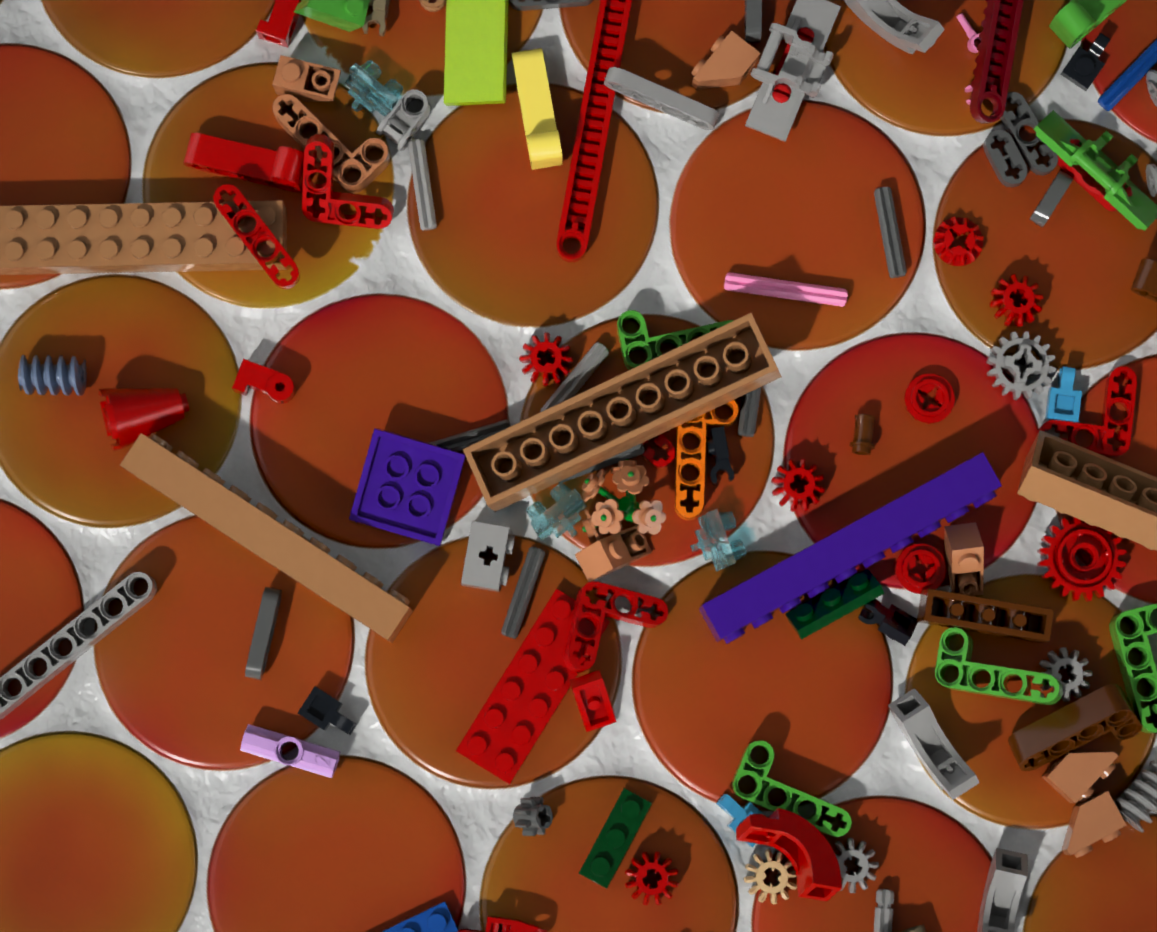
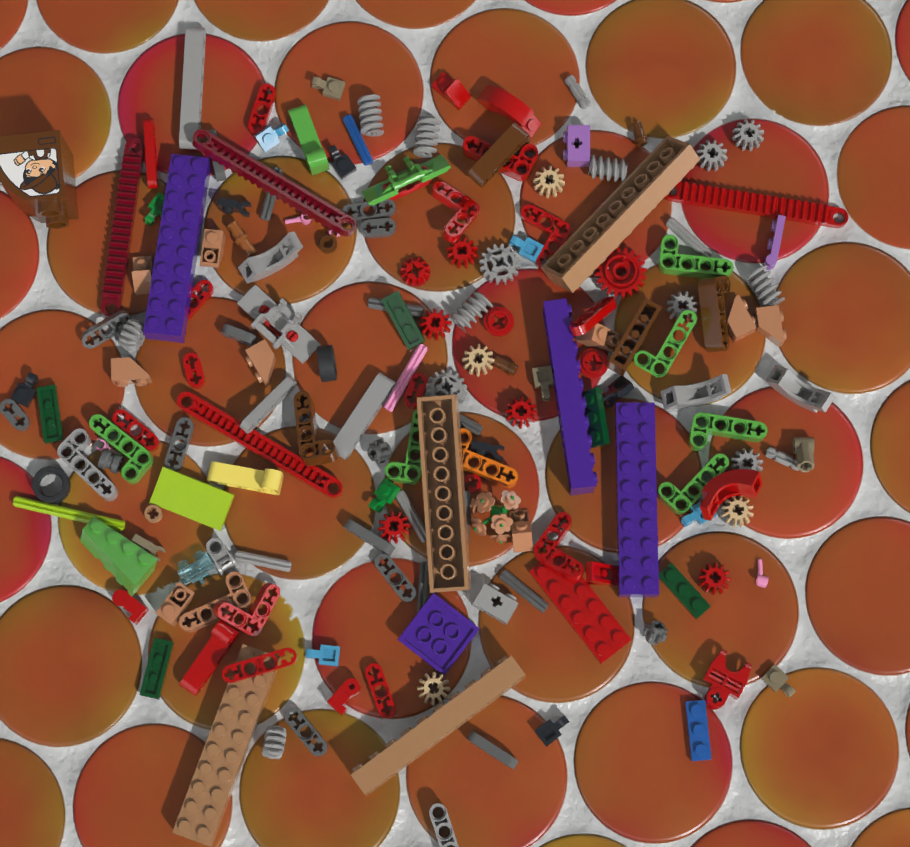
camera: 65 degrees left, 5 degrees down
sand blue piece [18,355,87,396] -> none
red cone [98,388,189,451] -> none
lavender piece [240,724,341,778] -> none
clear light blue hips [526,483,587,541] -> none
clear light blue hips [690,509,747,572] -> none
dark grey beam [1029,170,1074,227] -> none
none -> dark green plate [140,637,174,700]
none -> light grey gear [262,725,287,759]
none -> dark grey beam [284,708,328,757]
none -> reddish brown beam [293,391,339,466]
none -> dark azure plate [305,645,340,667]
none -> black tyre [317,345,337,382]
none -> reddish brown plate [318,235,337,254]
none -> light grey beam [329,373,396,460]
none -> dark grey beam [343,519,395,556]
none -> red beam [365,663,396,719]
none -> dark grey gear [367,439,391,464]
none -> green plate [368,478,401,513]
none -> dark grey beam [375,554,416,603]
none -> dark green plate [381,290,425,350]
none -> red beam [404,373,427,409]
none -> tan gear [417,672,451,706]
none -> red gear [419,308,452,341]
none -> light grey gear [426,370,467,404]
none -> red beam [431,181,480,242]
none -> light grey piece [451,292,494,333]
none -> tan gear [462,344,495,377]
none -> dark tan plate [532,366,554,402]
none -> red beam [569,296,617,336]
none -> dark purple brick [615,402,659,597]
none -> bright green beam [688,412,768,451]

